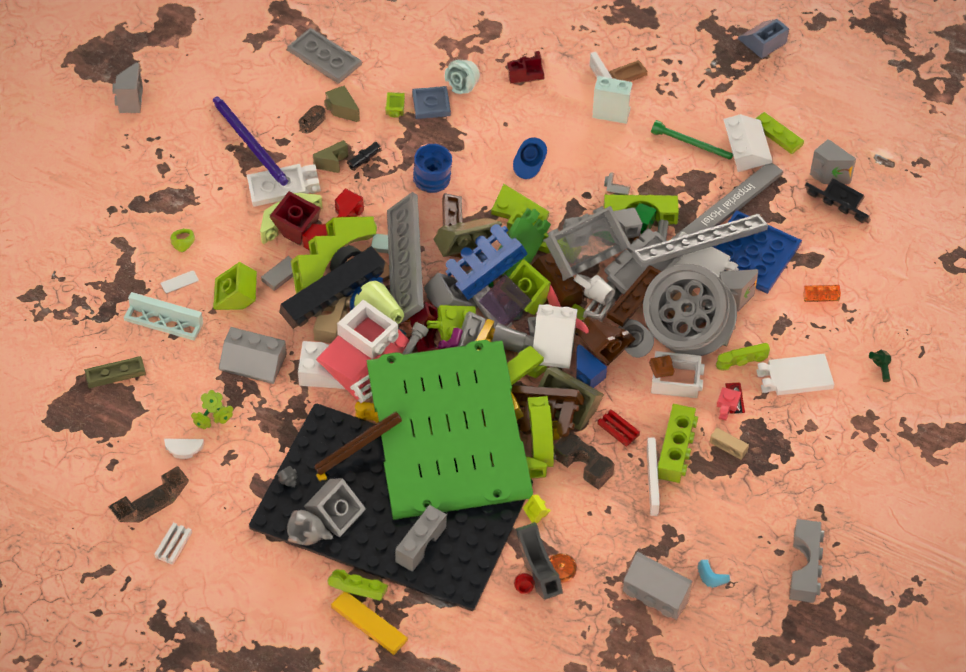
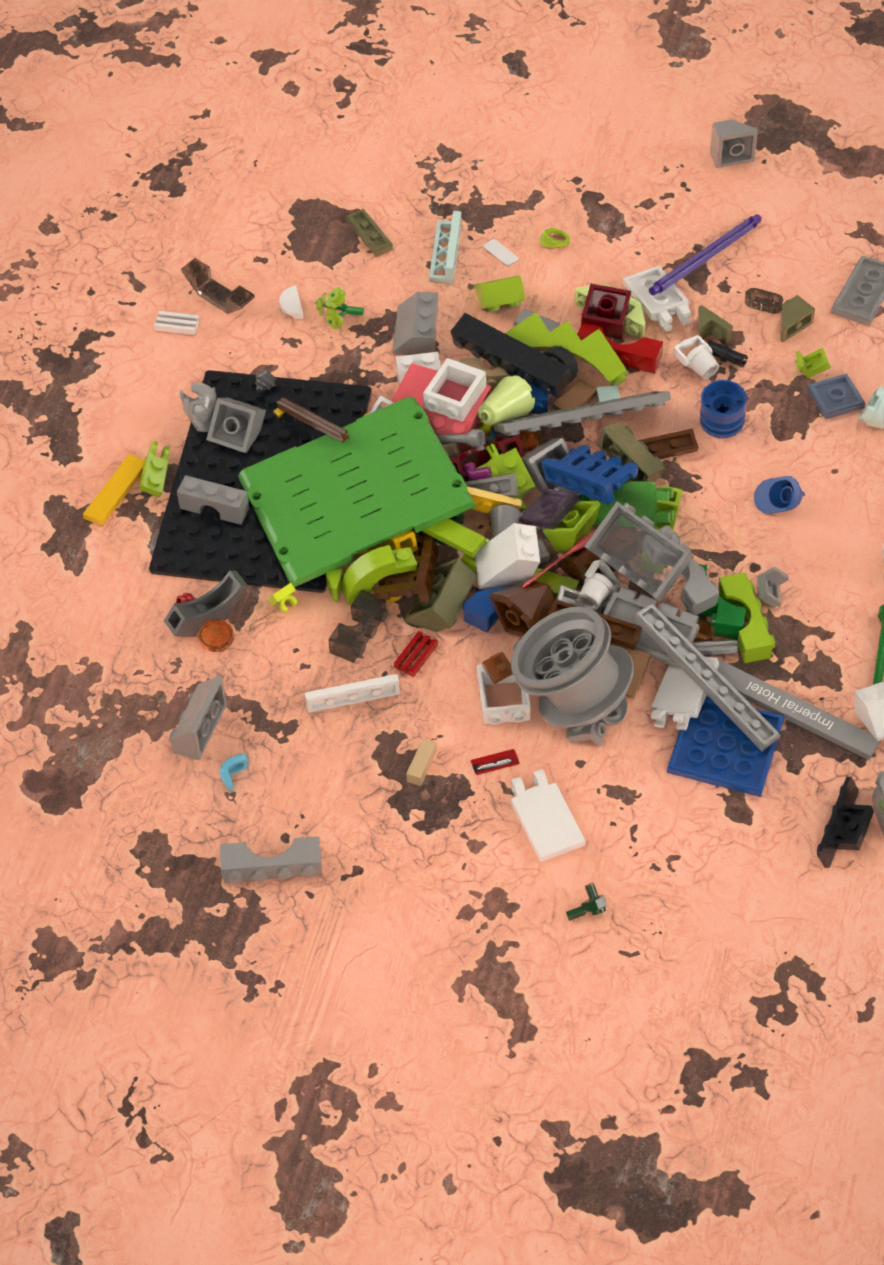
camera: 80 degrees right, 0 degrees up
lime wing [491,184,549,223] -> none
lime brick [658,404,698,483] -> none
lime hinge [716,343,770,371] -> none
coral plate [717,387,741,421] -> none
light grey slope [719,269,758,312] -> none
clear orange piece [803,285,841,302] -> none
none -> white piece [673,336,719,380]

